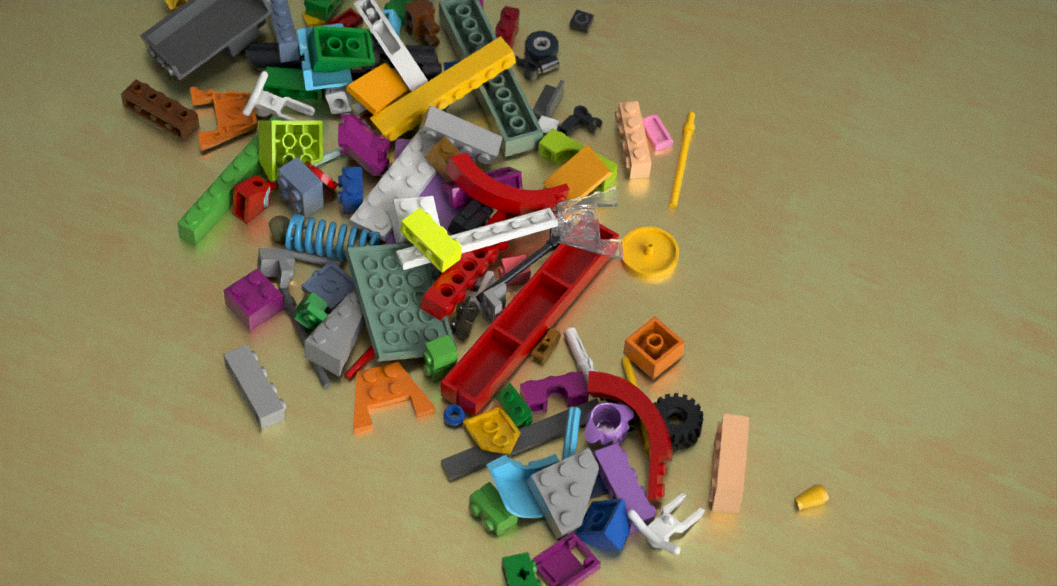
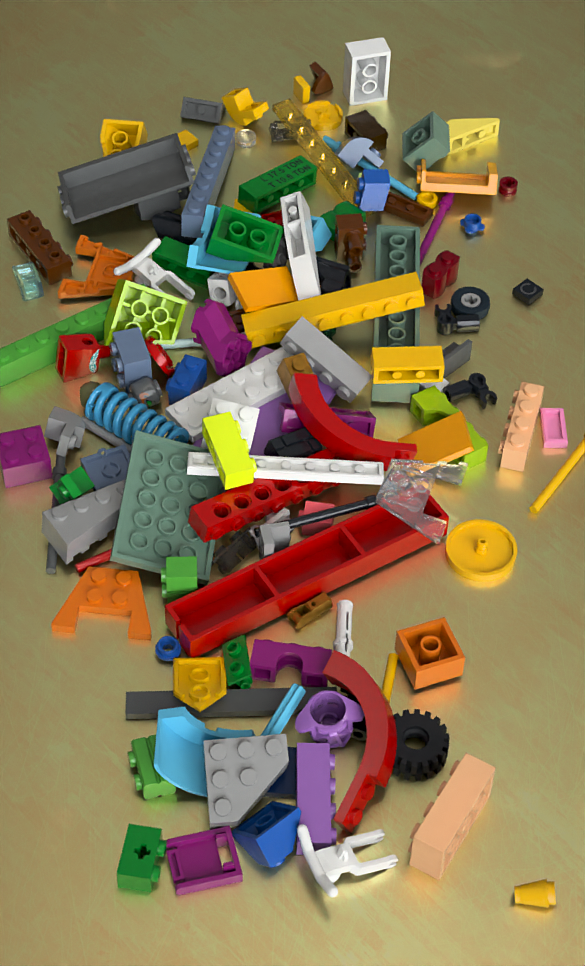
camera: 25 degrees right, 5 degrees down
none -> clear light blue slope [12,262,44,301]
none -> dark grey head [128,377,163,408]
none -> yellow brick [371,346,445,384]

